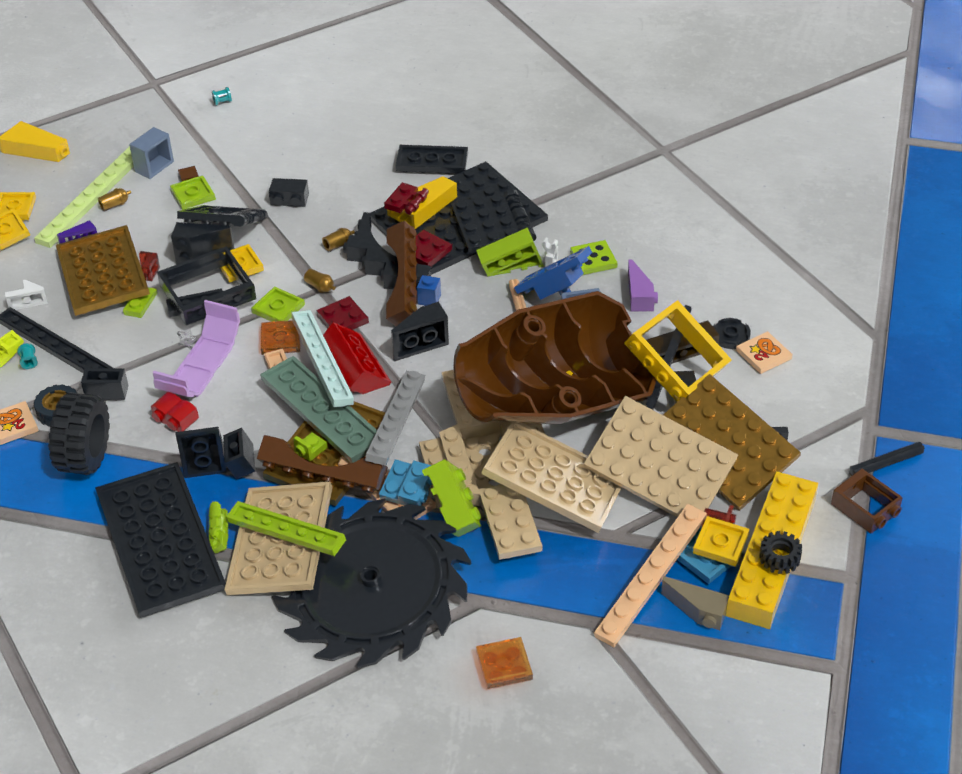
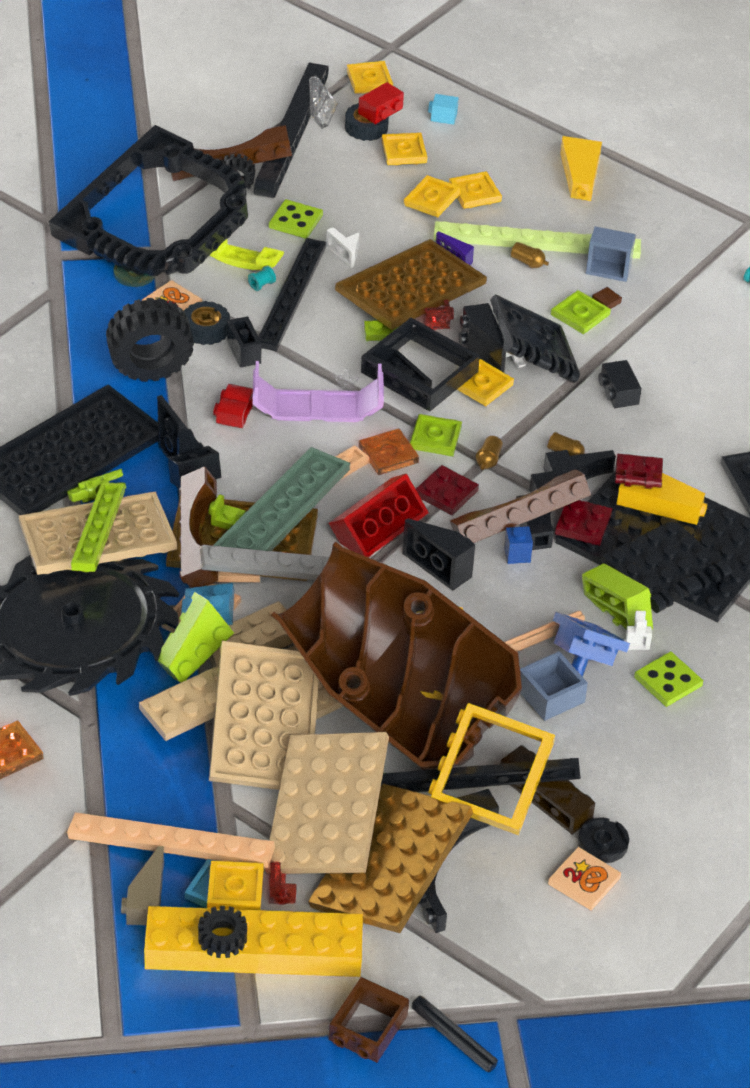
camera: 65 degrees right, 0 degrees up
light aqua plate [291,310,354,407] -> none
medium lavender slope [628,259,658,312] -> none

